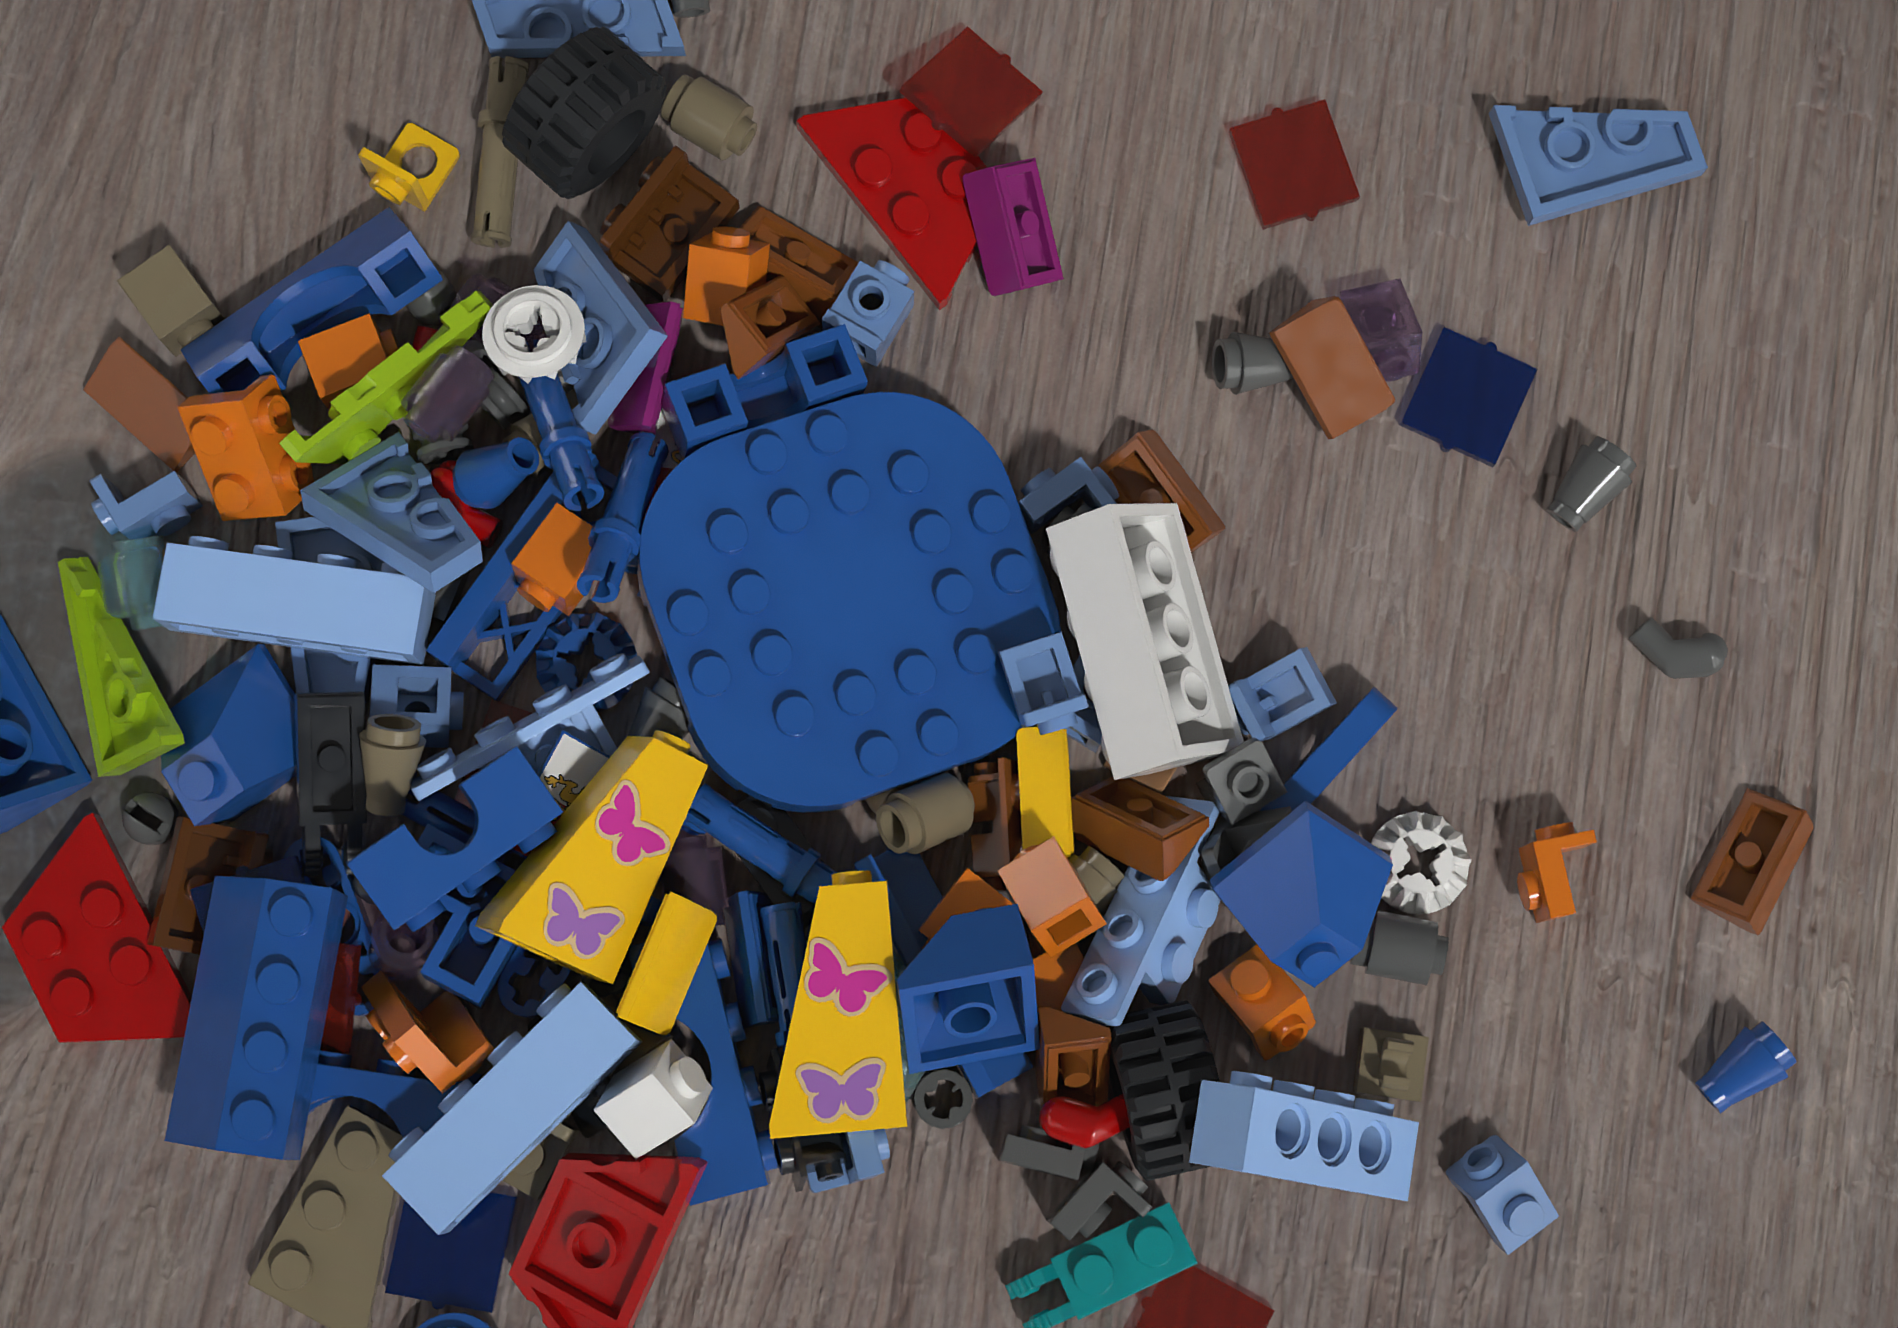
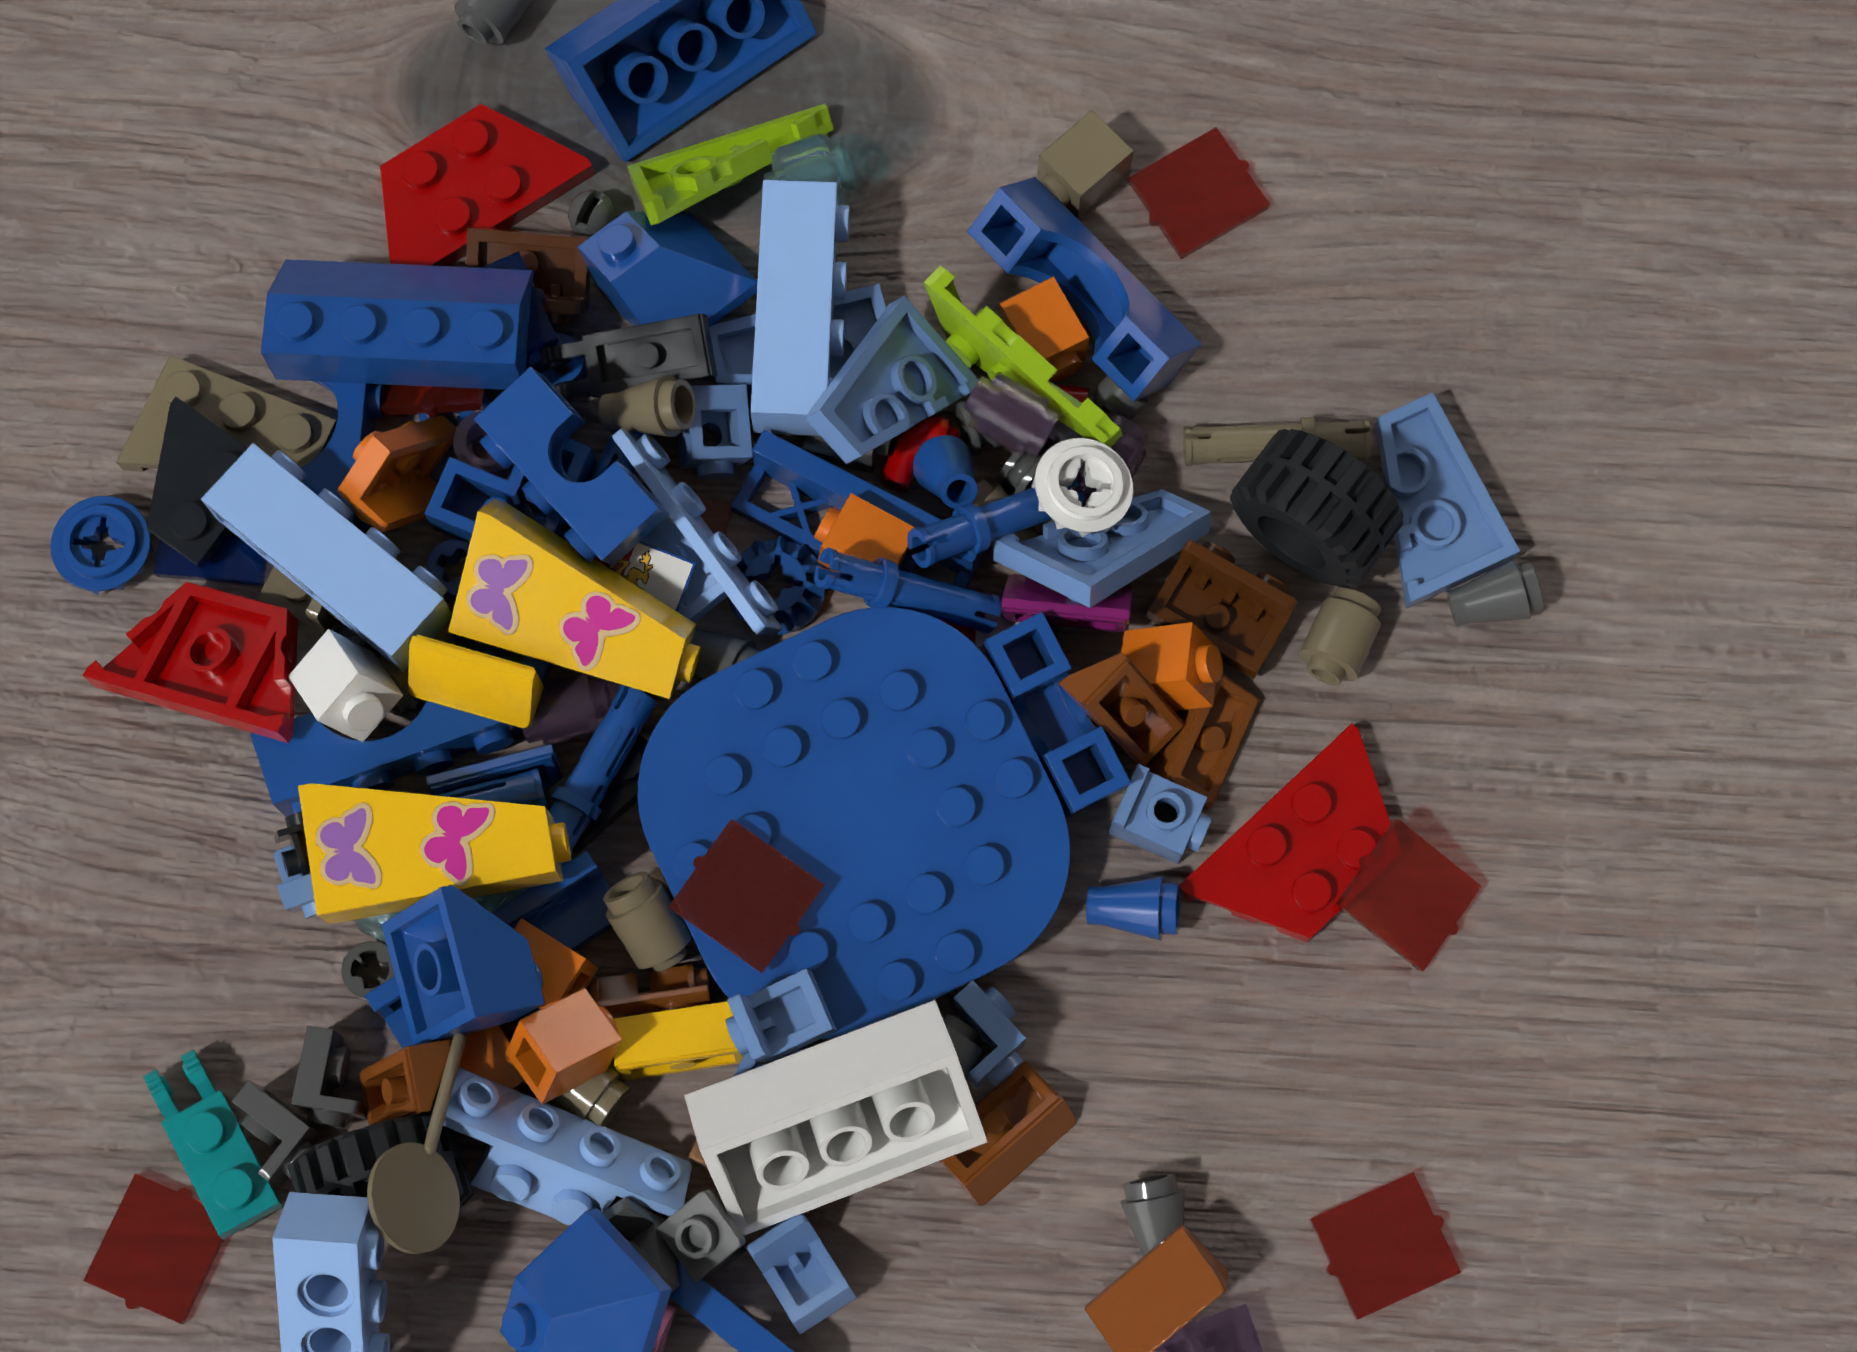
camera: 90 degrees right, 5 degrees down
dark orange slope [83,336,195,472] -> none
medium blue bracket [89,471,203,545] -> none
orange bracket [177,375,315,521] -> none
yellow bracket [358,123,460,212] -> none
magenta slope [963,158,1064,296] -> none
red arm [1039,1094,1130,1148] -> none
dark orange slope [1071,776,1209,881] -> none
orange bracket [1208,944,1316,1061] -> none
none -> black wing [146,396,248,569]
none -> dark tan piece [367,1033,466,1254]
none -> clear red piece [669,819,825,974]
none -> blue cone [1086,877,1180,941]
none -> clear red piece [1128,127,1270,260]

